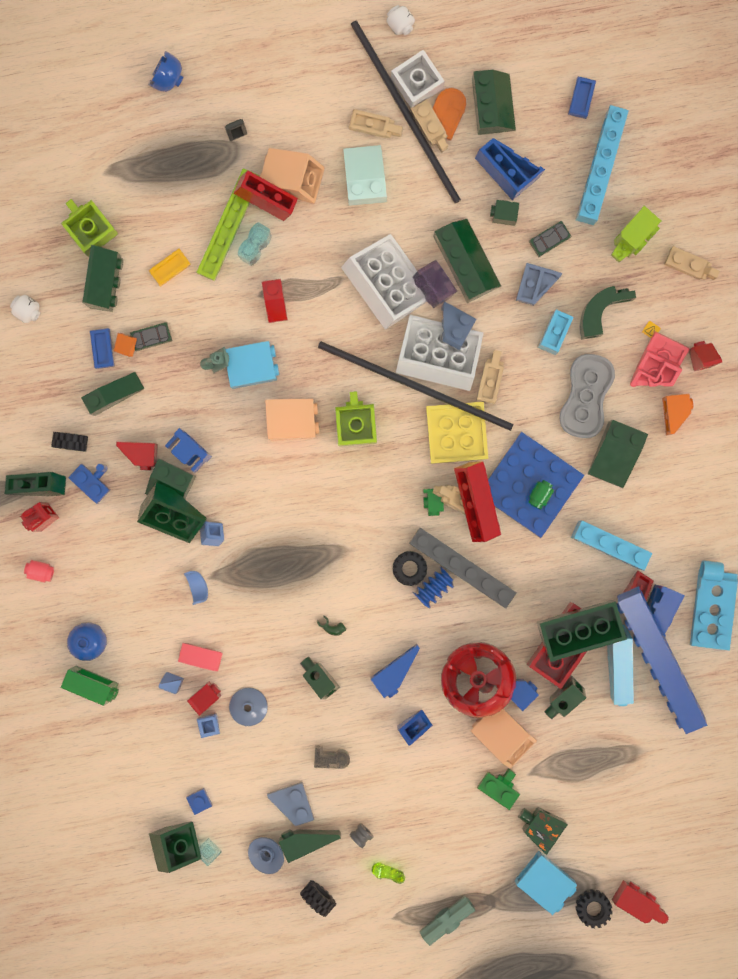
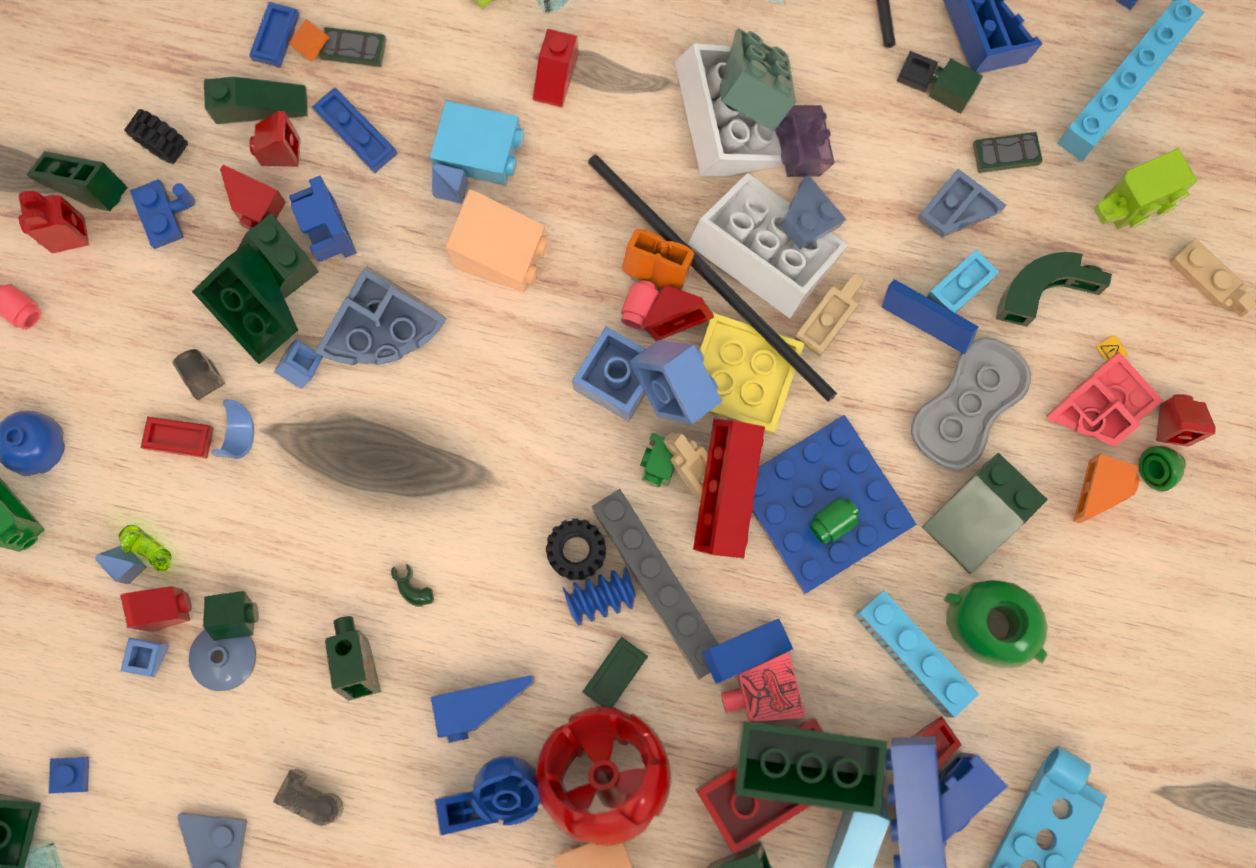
camera: 30 degrees right, 10 degrees down
coral slope [178,643,223,671] -> none
sand green hinge [200,347,229,373] -> none
lime hinge [335,391,377,447] -> none
dark green slope [433,219,501,303] -> none
blue slope [511,679,539,711] -> none
none -> clear neon green piece [119,525,172,572]
none -> red tile [140,416,214,459]
none -> clear smoke leg [172,349,226,400]
none -> dark green brick [203,591,259,641]
none -> red slope [249,111,300,167]
none -> blue tile [312,87,398,174]
none -> sand blue brick [315,267,447,365]
none -> medium blue slope [432,163,468,204]
none -> blue cylinder [472,756,541,825]
none -> medium blue brick [572,326,646,422]
none -> dark green tile [582,637,648,707]
none -> coral brick [621,280,660,330]
none -> orange brick [622,229,695,290]
none -> medium blue brick [629,340,722,424]
none -> red slope [643,284,714,341]
none -> blue tile [702,618,793,684]
none -> sand green slope [720,28,796,131]
none -> coral torso [721,653,806,722]
none -> blue tile [882,279,979,354]
none -> black tile [897,51,938,93]
none -> green piece [943,580,1048,668]
none -> green brick [1139,446,1186,492]

